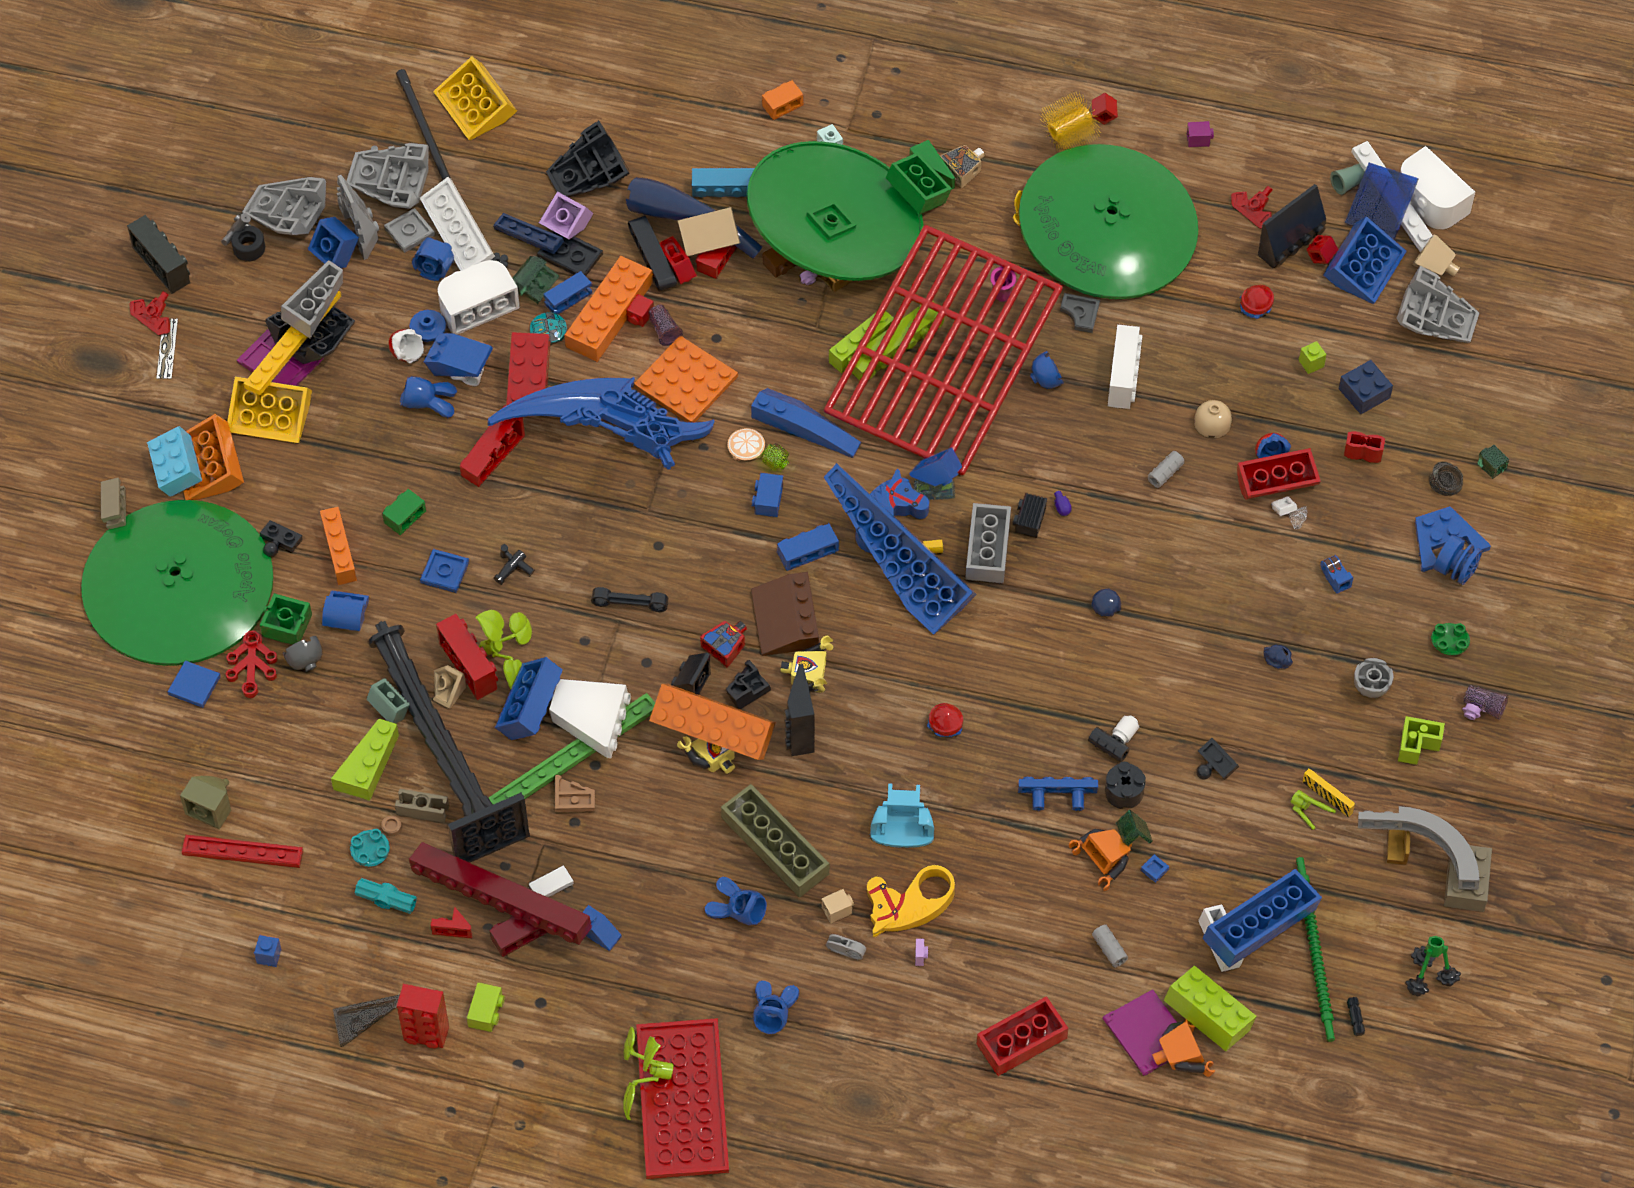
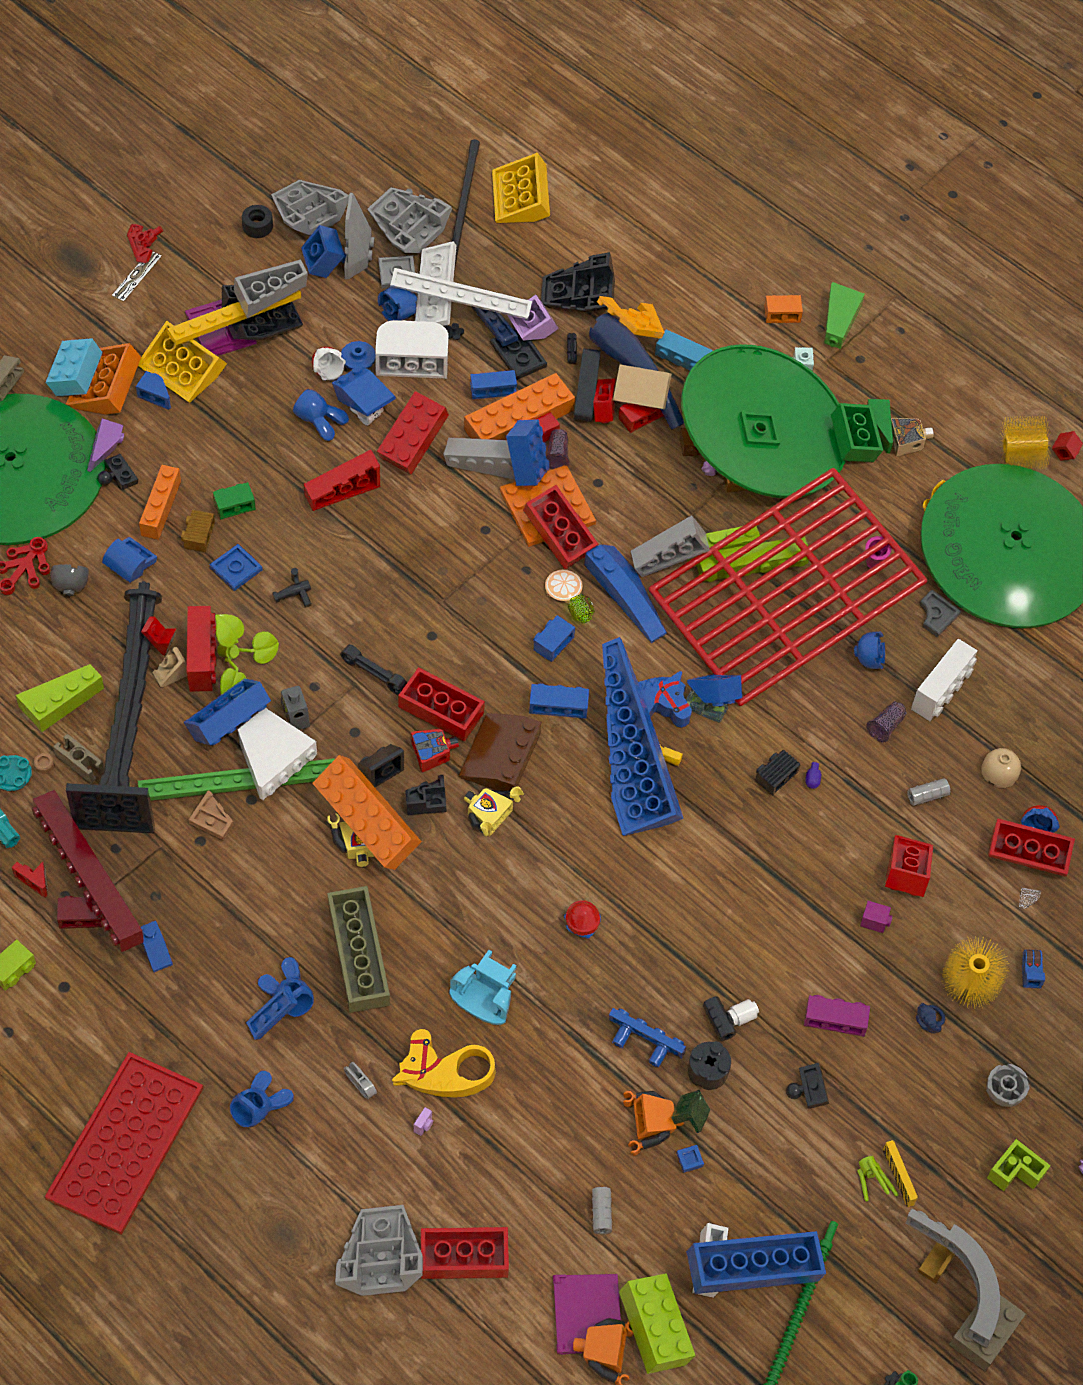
camera: 25 degrees right, 0 degrees up
pearl dark grey brick [127,215,190,294] -> none
flat silver piece [221,213,251,246] -> none
green brick [260,593,312,645] -> none
sand green brick [367,679,409,724] -> none
blue piece [487,377,715,470] -> none
clear green brick [512,256,559,304] -> none
white tile [529,866,574,897] -> none
dish [530,313,567,343] -> none
lime plant [623,1027,673,1120] -> none
black slope [784,664,815,756] -> none
tan brick [822,889,854,923] -> none
light grey brick [966,503,1011,583] -> none
dark blue hair [1091,588,1121,617] -> none
white tile [1271,497,1297,516] -> none
none -> medium lavender slope [87,418,124,472]
none -> blue slope [136,371,171,410]
none -> red slope [141,617,176,655]
none -> pearl gold brick [181,510,215,553]
none -> blue tile [246,986,298,1039]
none -> dark grey torso [281,686,310,730]
none -> light grey wedge [335,1205,423,1296]
none -> white plate [390,268,532,320]
none -> red brick [398,667,485,742]
none -> light grey wedge [444,438,515,480]
none -> blue brick [506,419,549,486]
none -> red brick [523,485,598,570]
none -> black axle [567,333,577,364]
none -> light orange wing [597,296,664,338]
none -> light grey wedge [631,515,710,577]
none -> magenta brick [804,995,870,1037]
none -> bright green slope [824,282,865,349]
none -> magenta brick [860,901,893,933]
none -> plant [866,701,907,742]
none -> red slope [885,835,933,897]
none -> yellow piece [943,936,1010,1008]

